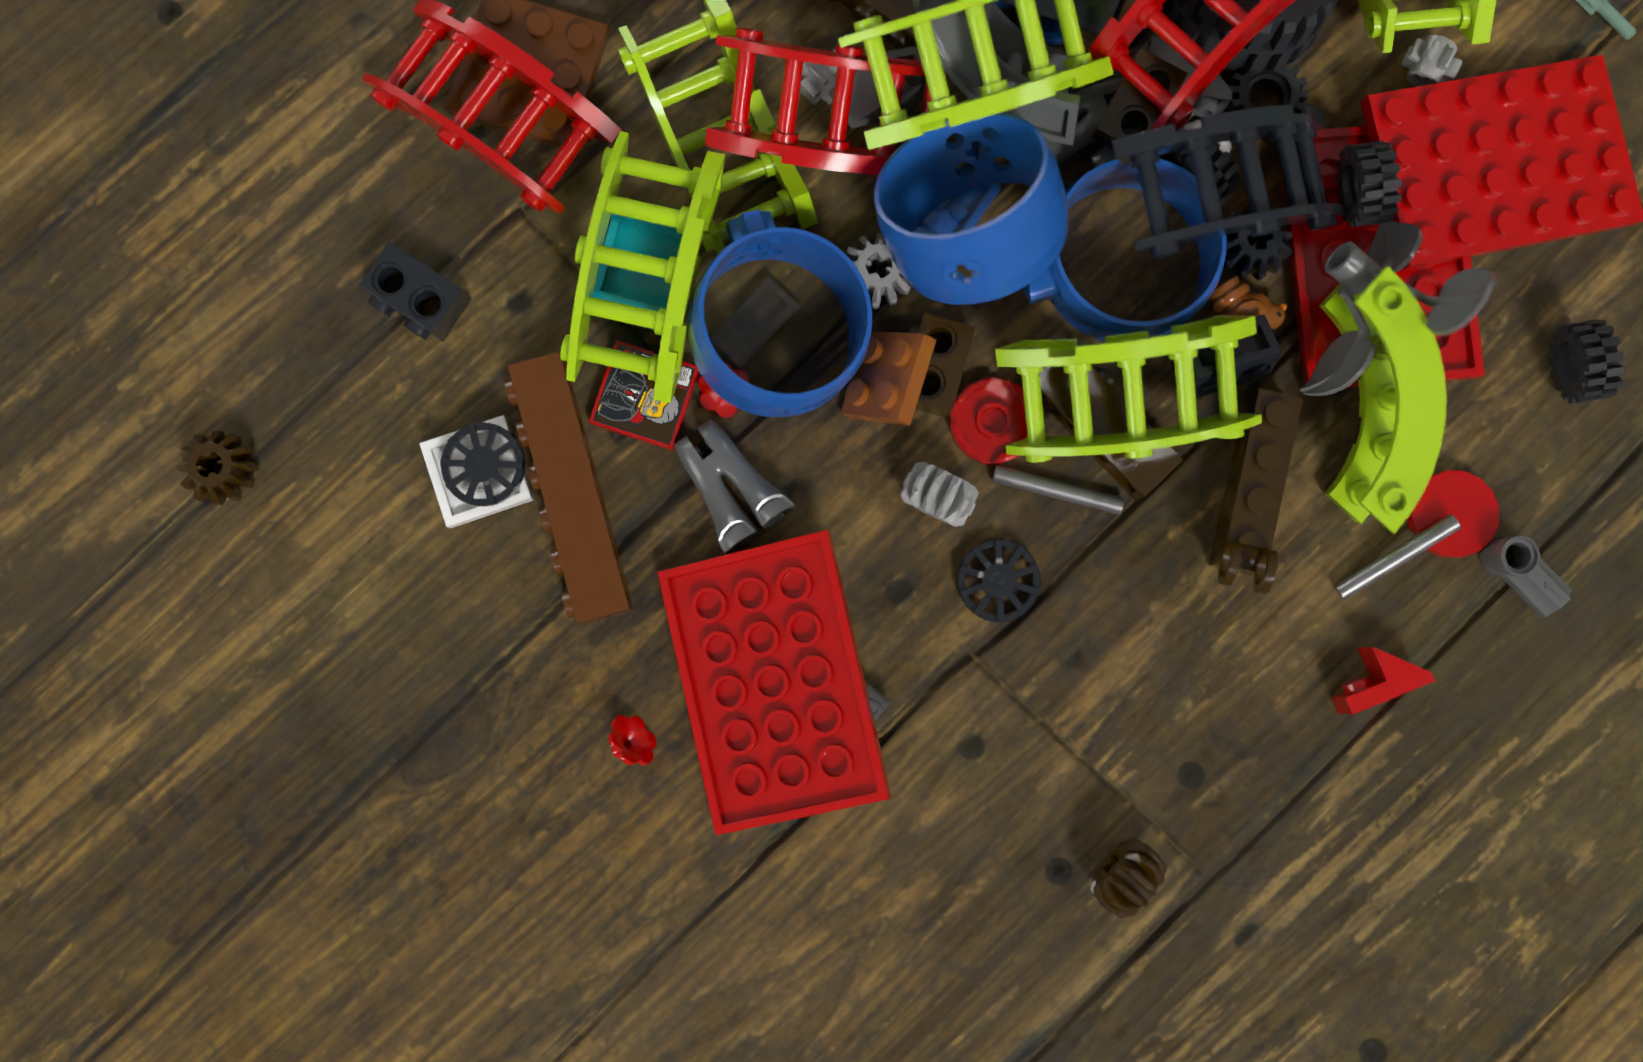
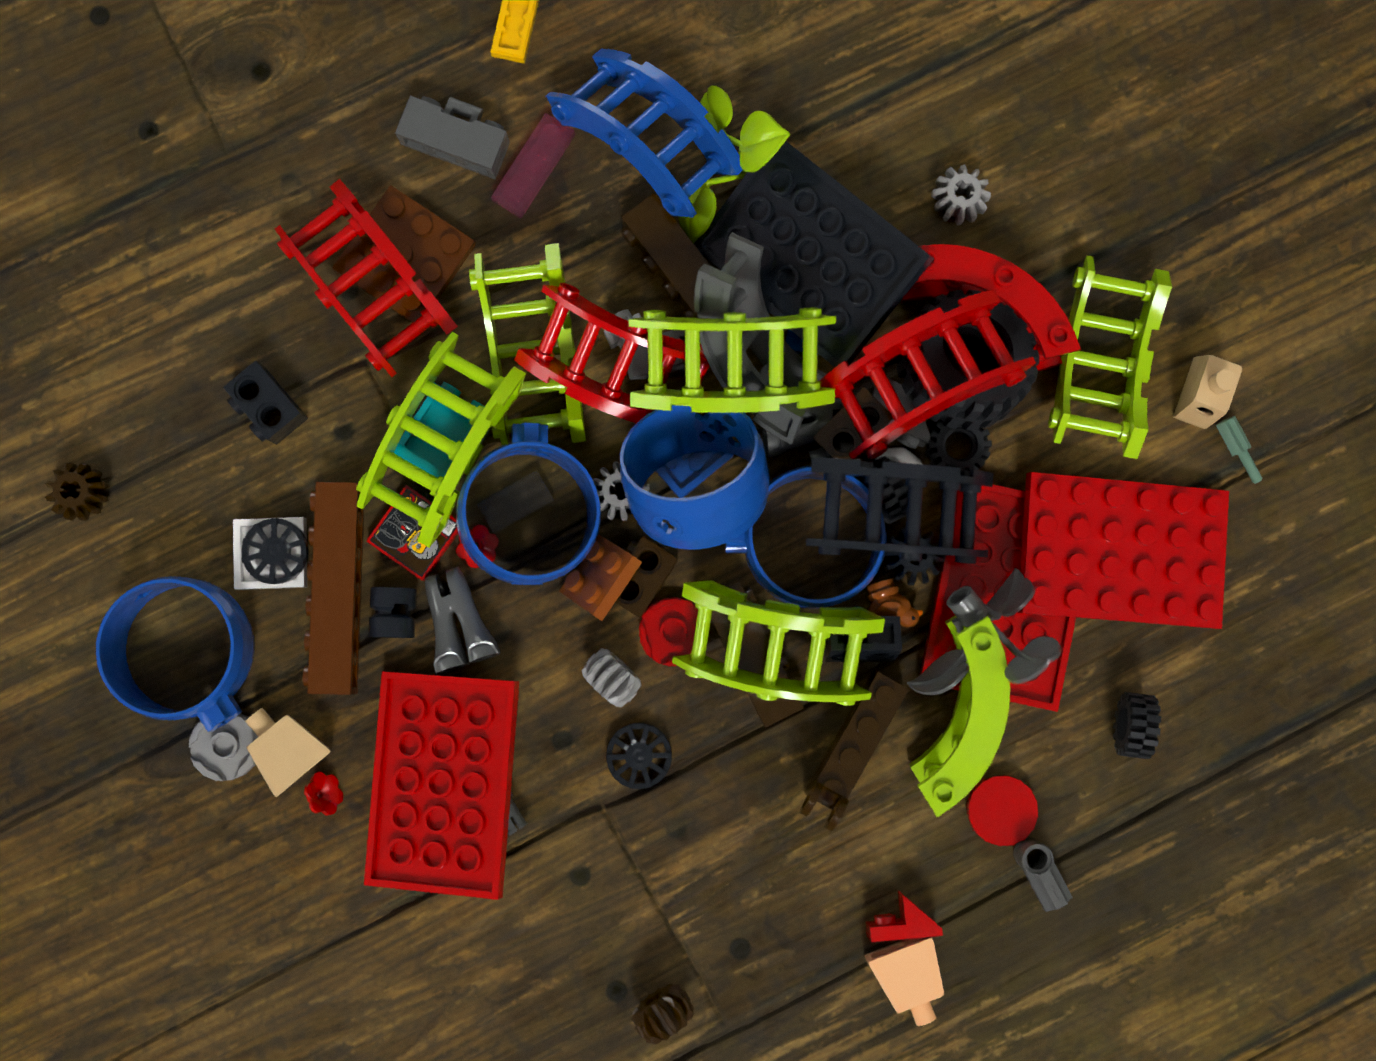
camera: 15 degrees right, 0 degrees up
flat silver bar [992,465,1125,515] -> none
flat silver bar [1334,514,1461,600] -> none
black tyre [1335,141,1402,227] -> none
light grey gear [1401,35,1463,87] -> none
none -> blue cylinder [96,576,255,732]
none -> light grey tile [189,713,258,781]
none -> tan torso [245,708,332,797]
none -> black wheel [368,587,417,638]
none -> light nougat torso [864,937,944,1026]

